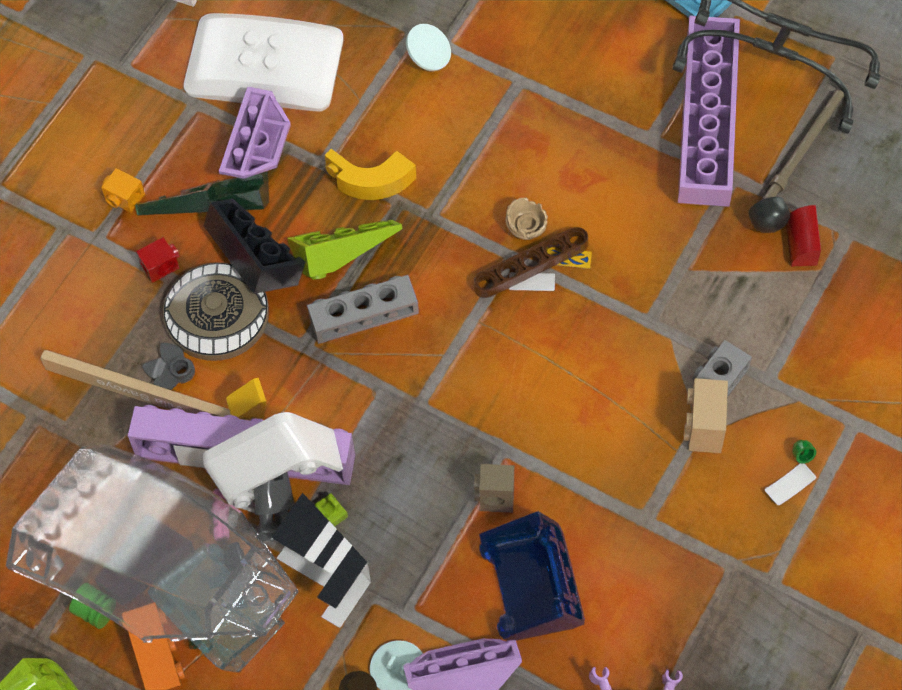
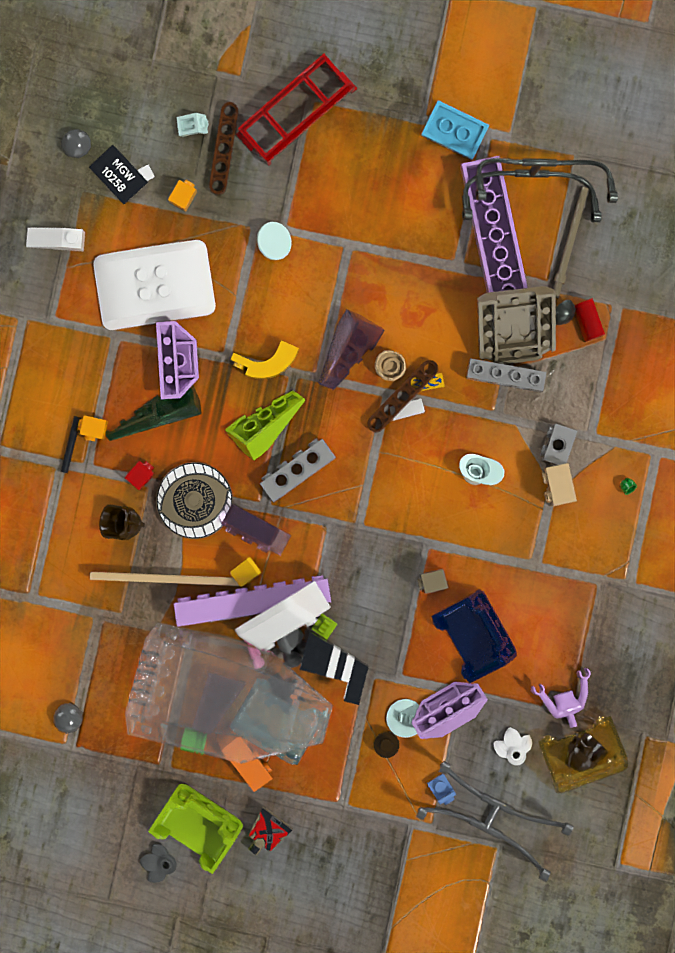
camera: 20 degrees left, 25 degrees up
dark grey plate [143,343,195,390] -> none
black wedge [204,199,306,294] -> none
white sticker [765,463,816,505] -> none
none -> black bar [60,416,81,473]
none -> dark brown helmet [99,504,145,540]
none -> clear purple wedge [221,504,291,556]
none -> wedge [318,309,385,390]
none -> light aqua piece [459,454,504,485]
none -> light grey brick [466,359,547,393]
none -> dark tan wedge [477,286,556,364]

